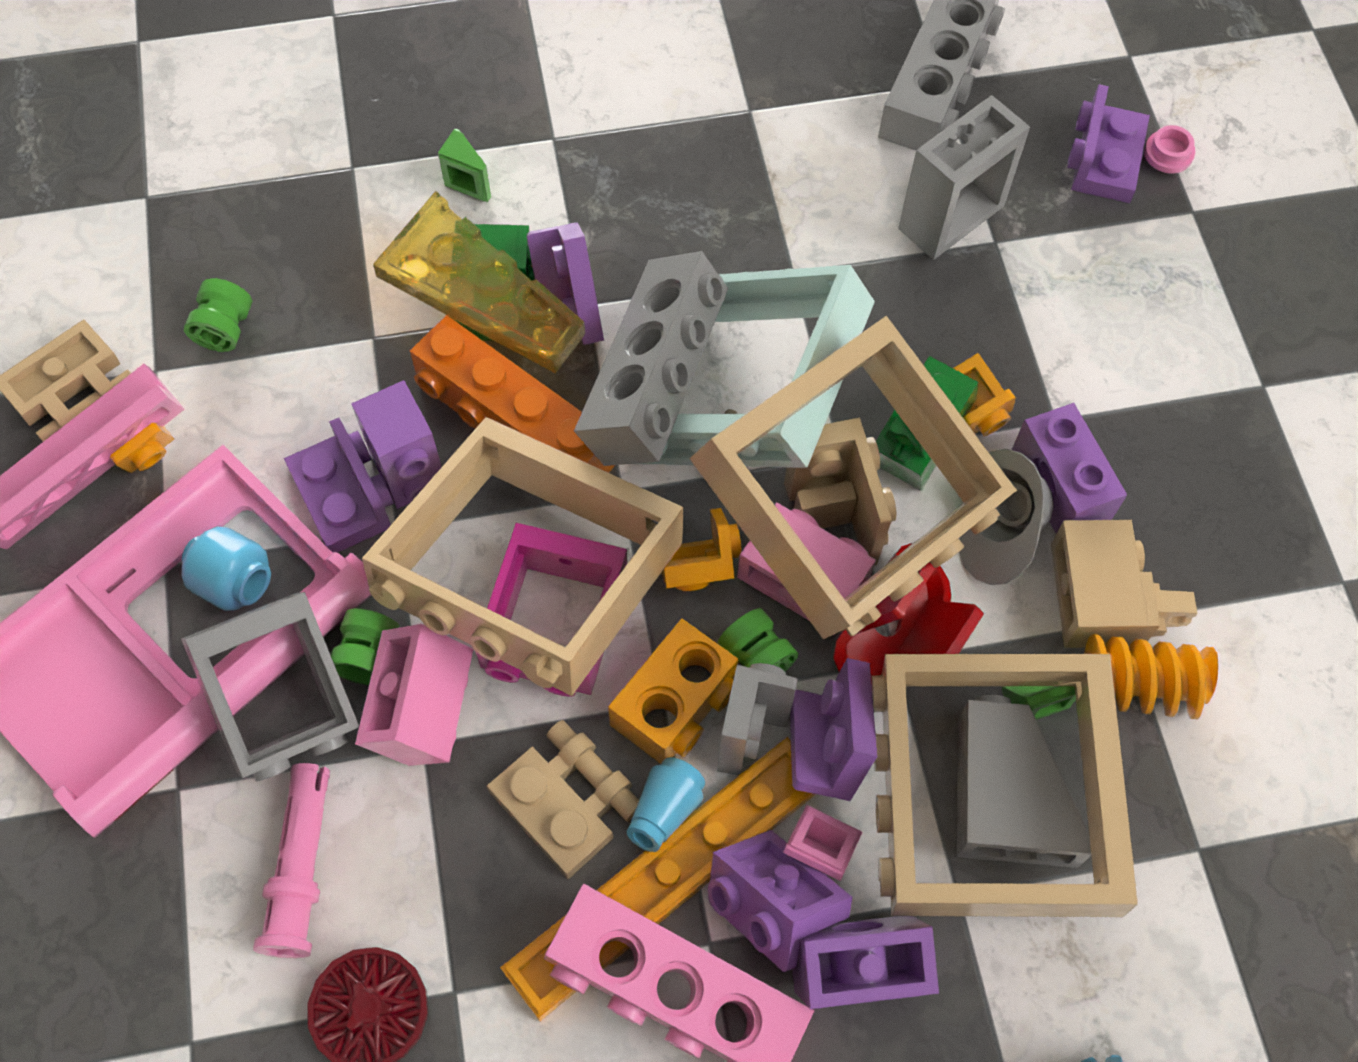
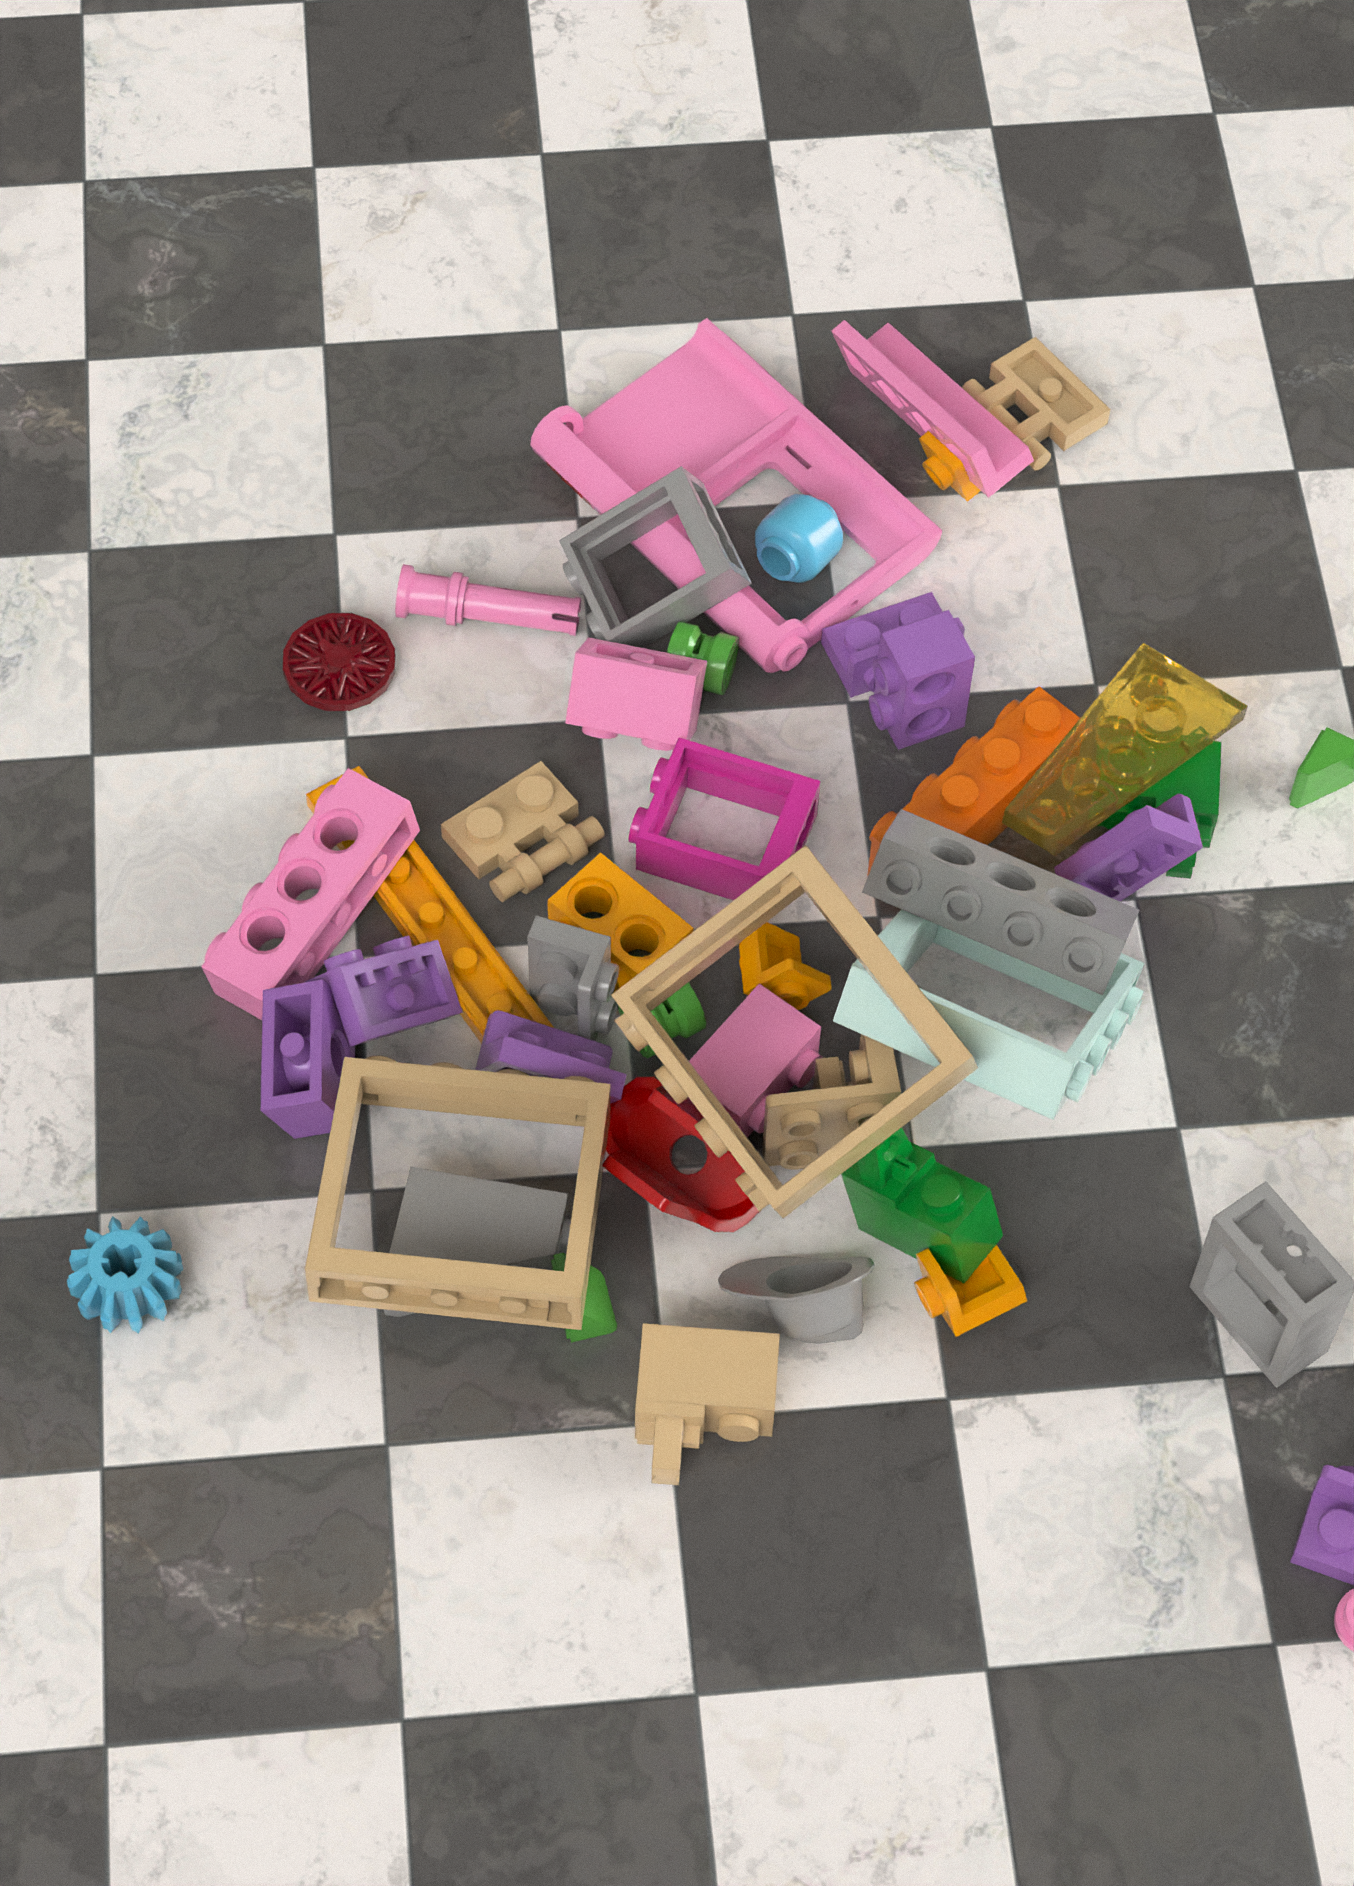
camera: 95 degrees right, 5 degrees down
bright green wheel [184,278,253,352] -> none
tan window [362,417,683,696] -> none
medium azure cone [626,757,705,852] -> none
bright pink slope [783,805,862,881] -> none
medium lavender brick [1012,403,1127,534] -> none
light orange piece [1084,634,1218,720] -> none

